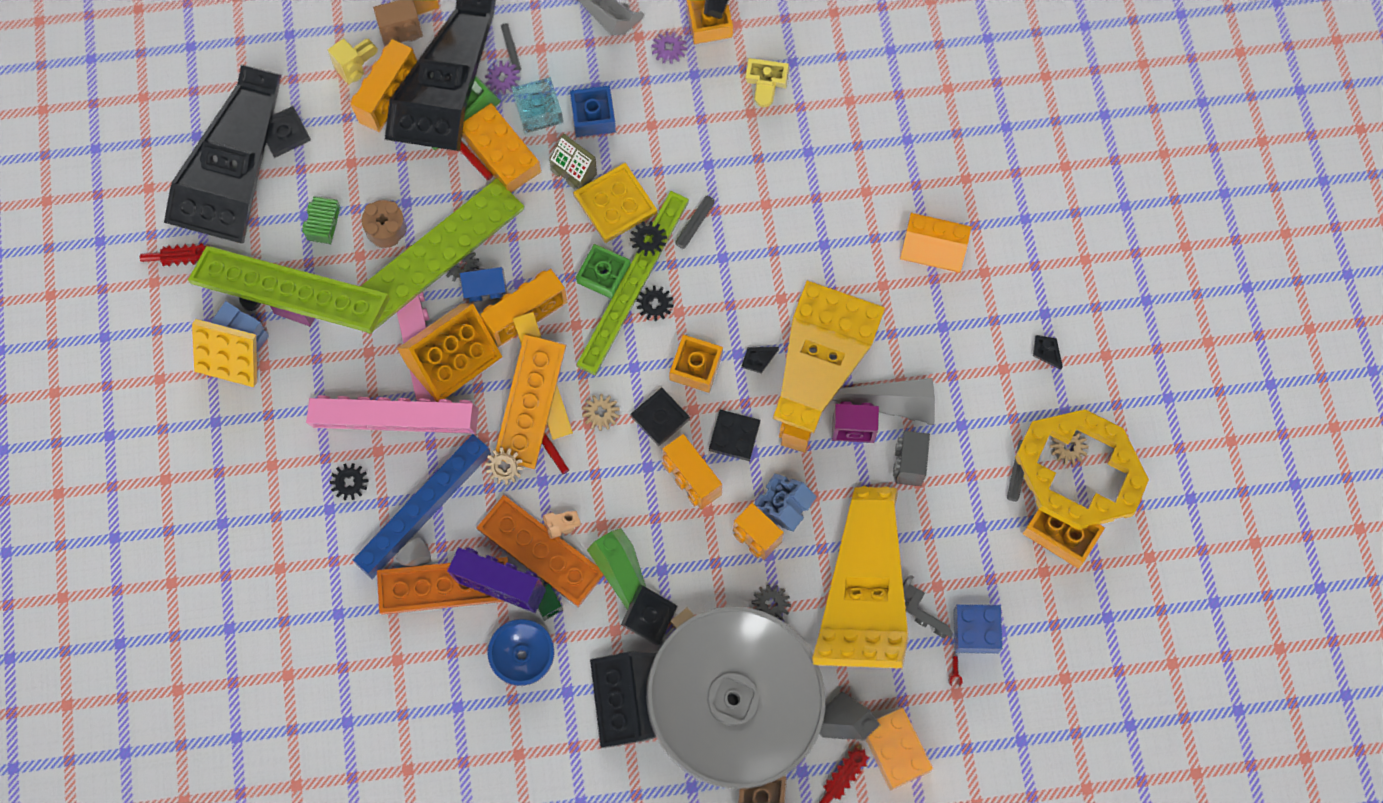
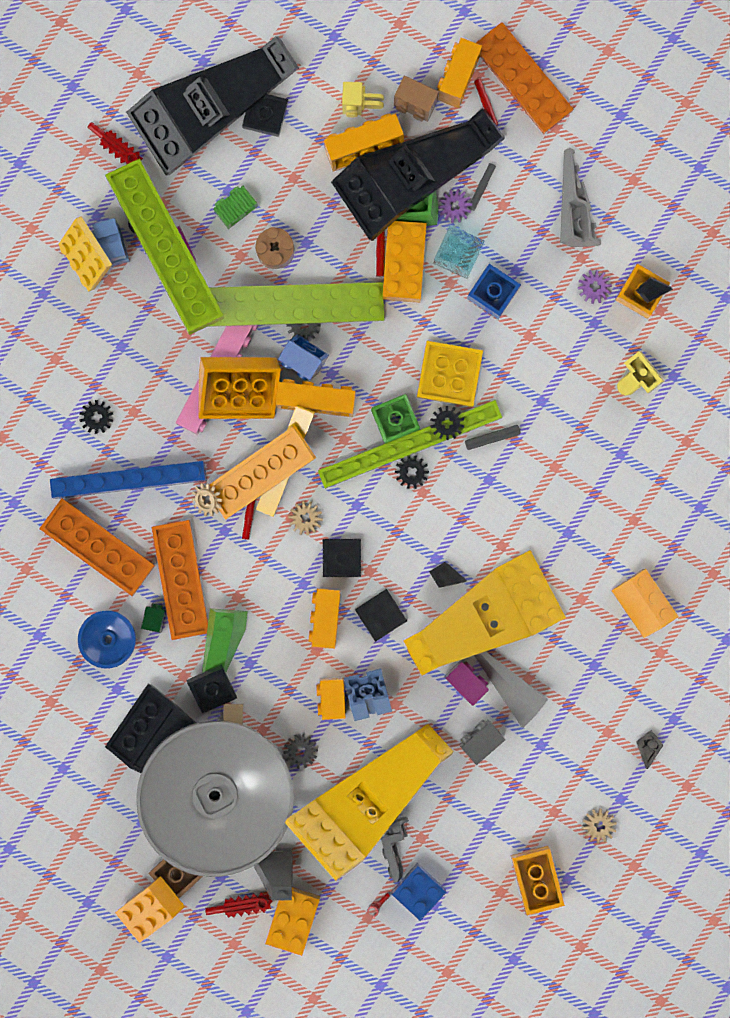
camera: 45 degrees right, 15 degrees up
bright pink brick [306,395,479,434] -> none
light grey piece [396,538,431,566] -> none
dark purple brick [447,547,546,614] -> none
light nougat plate [543,511,581,539] -> none
slope [549,134,597,189] -> none
light orange brick [669,334,723,393] -> none
dark grey axle [1007,440,1024,502] -> none
yellow plate [1015,409,1149,530] -> none

